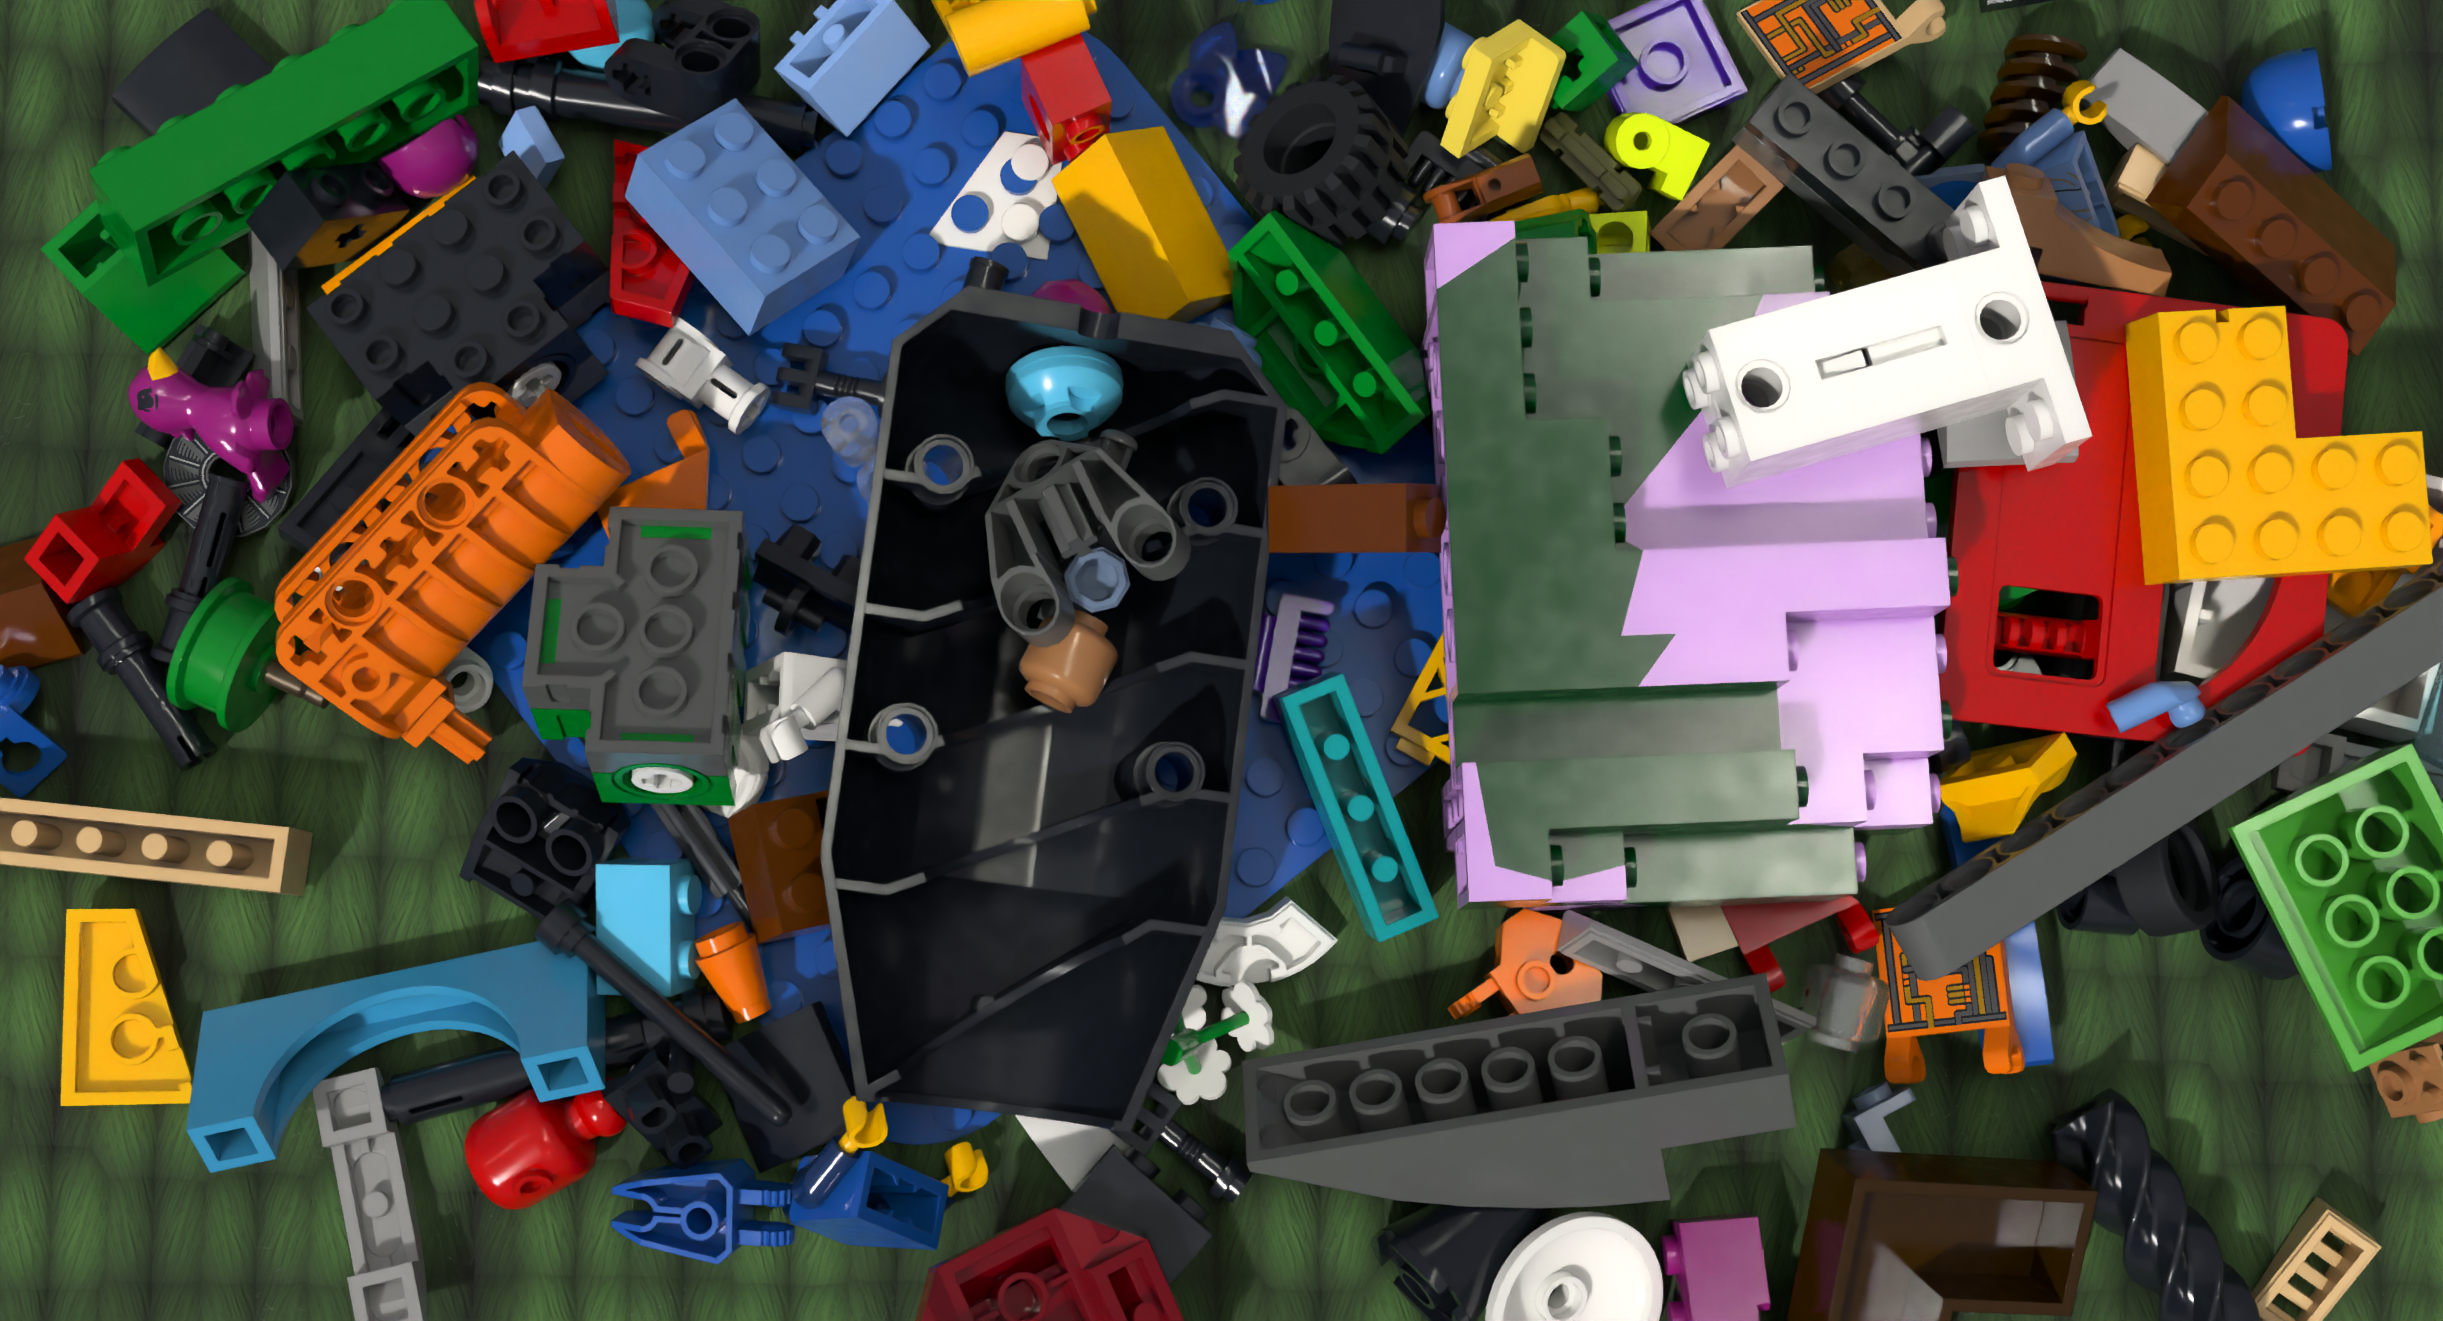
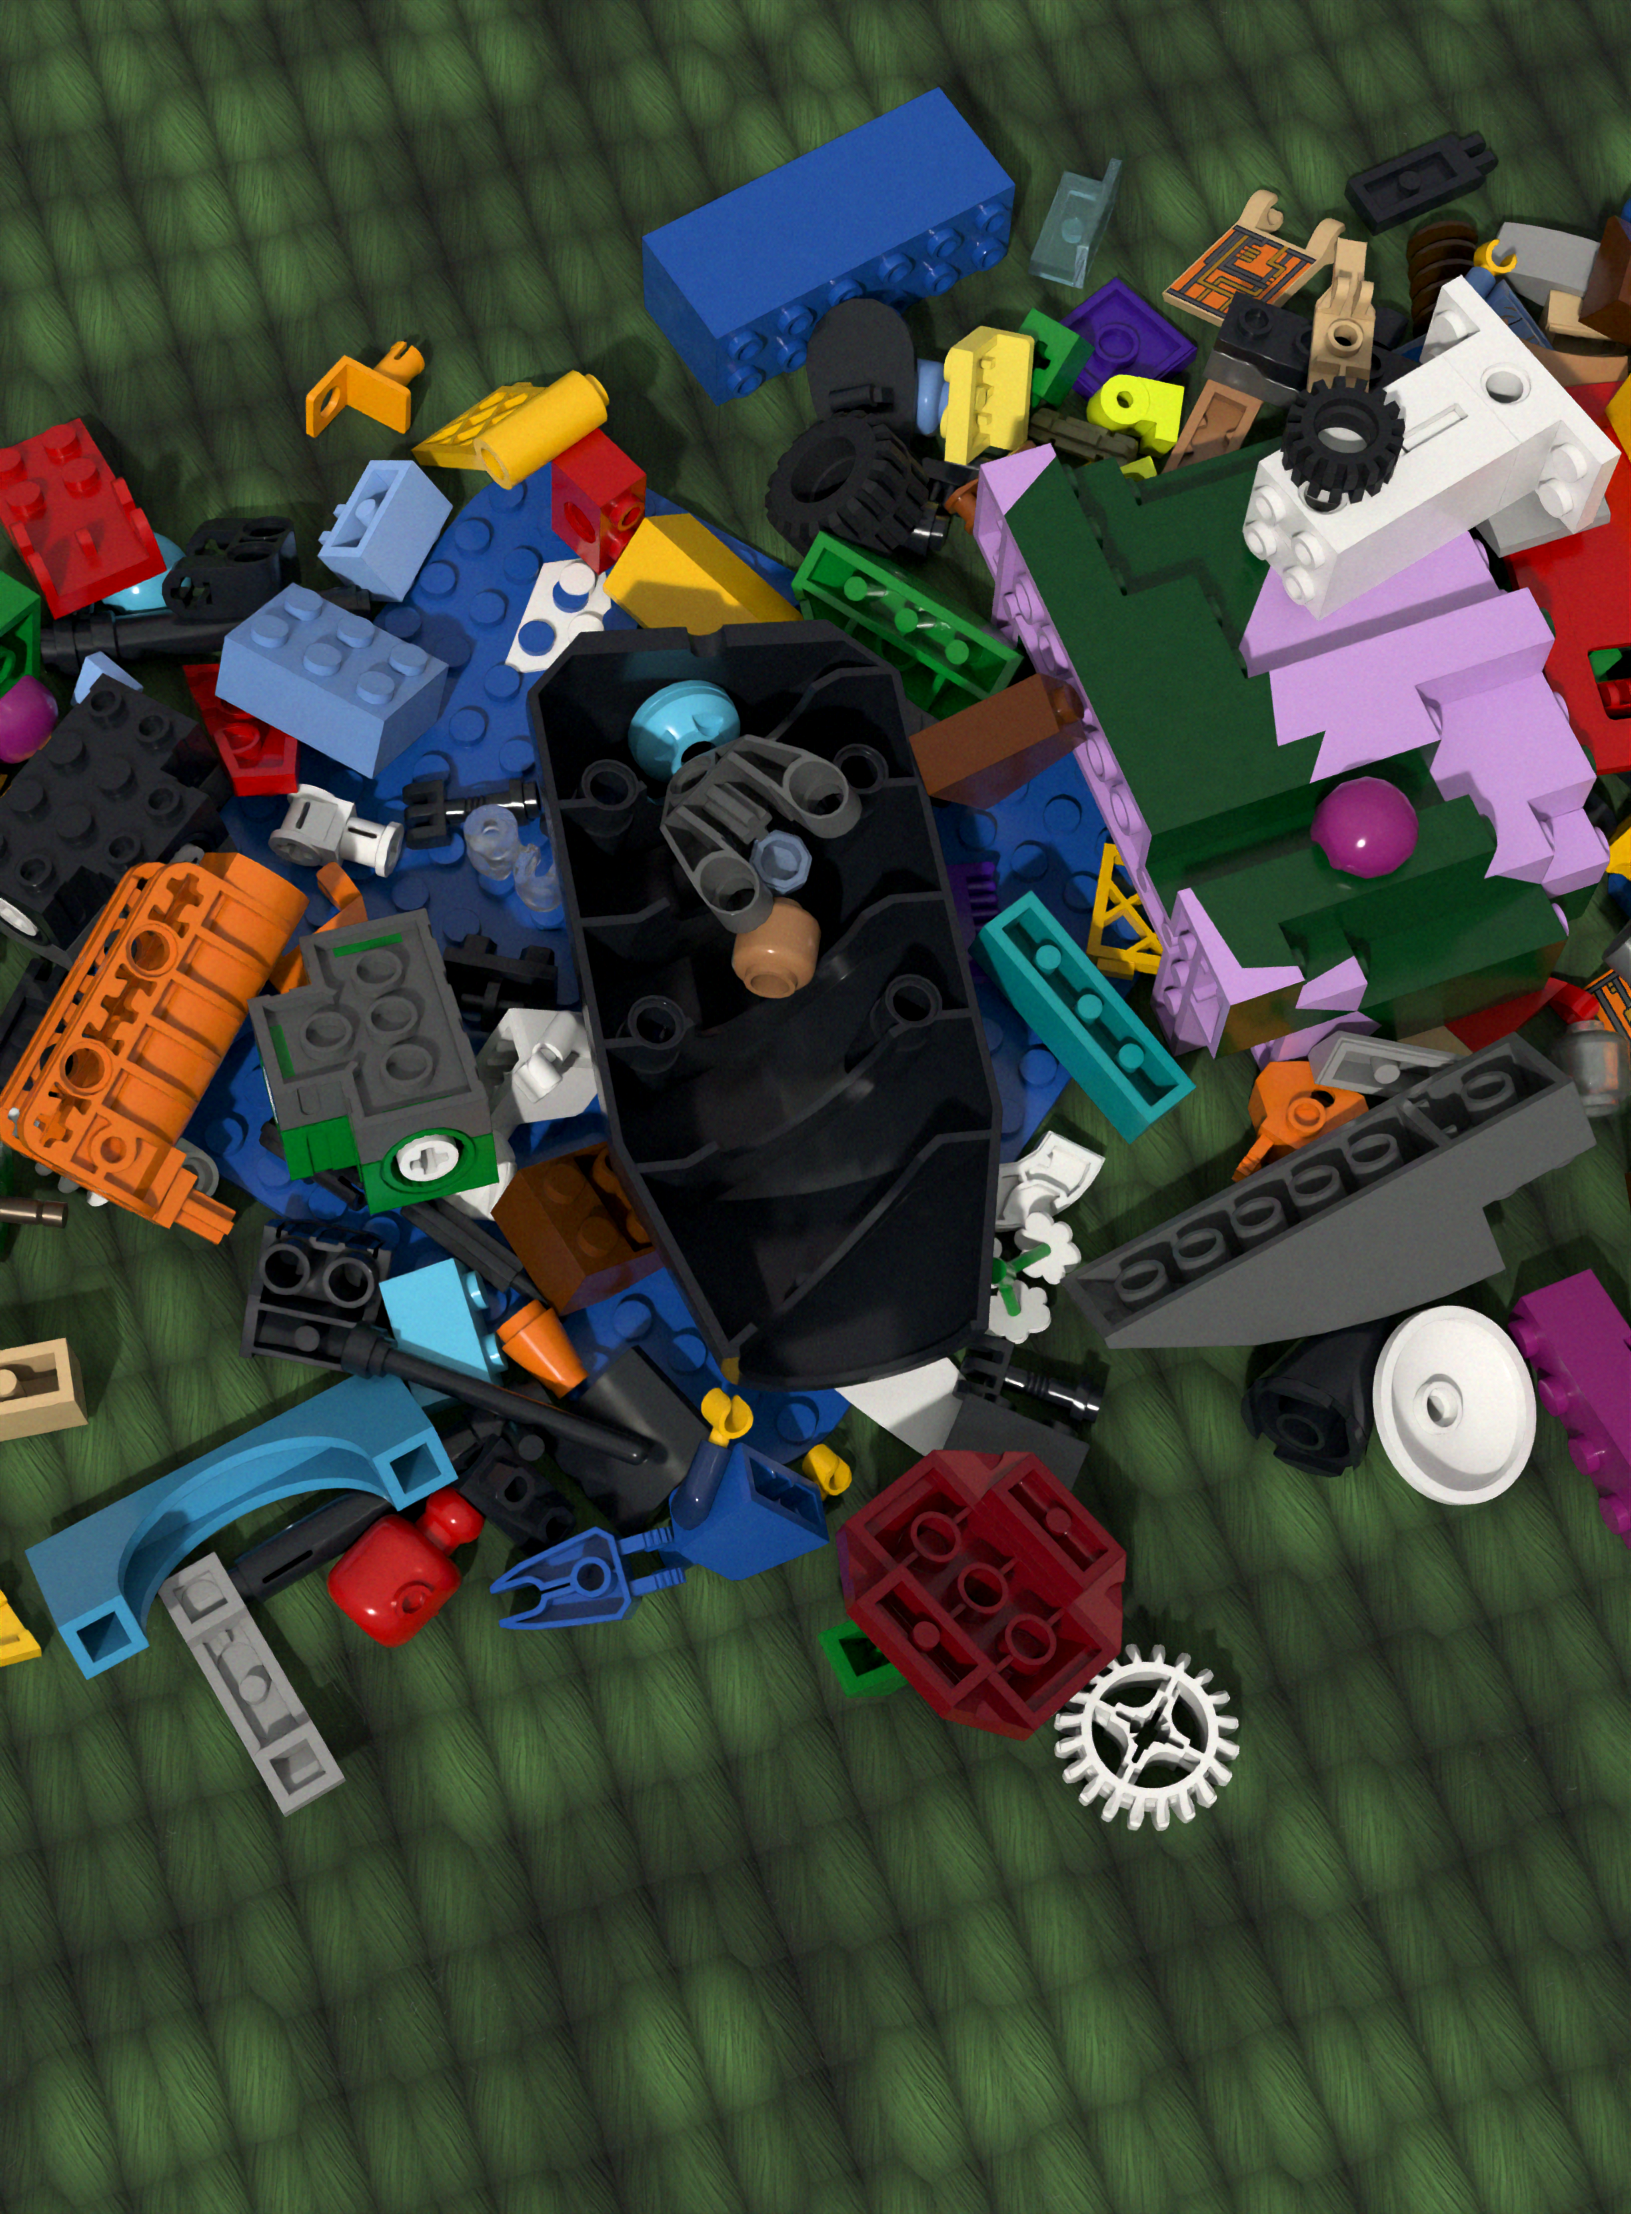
camera: 20 degrees left, 15 degrees down
clear blue plate [1171,22,1287,140] -> none
none -> black tyre [1280,376,1405,504]
none -> tan piece [1306,238,1376,393]
none -> magenta hair [1310,776,1419,879]

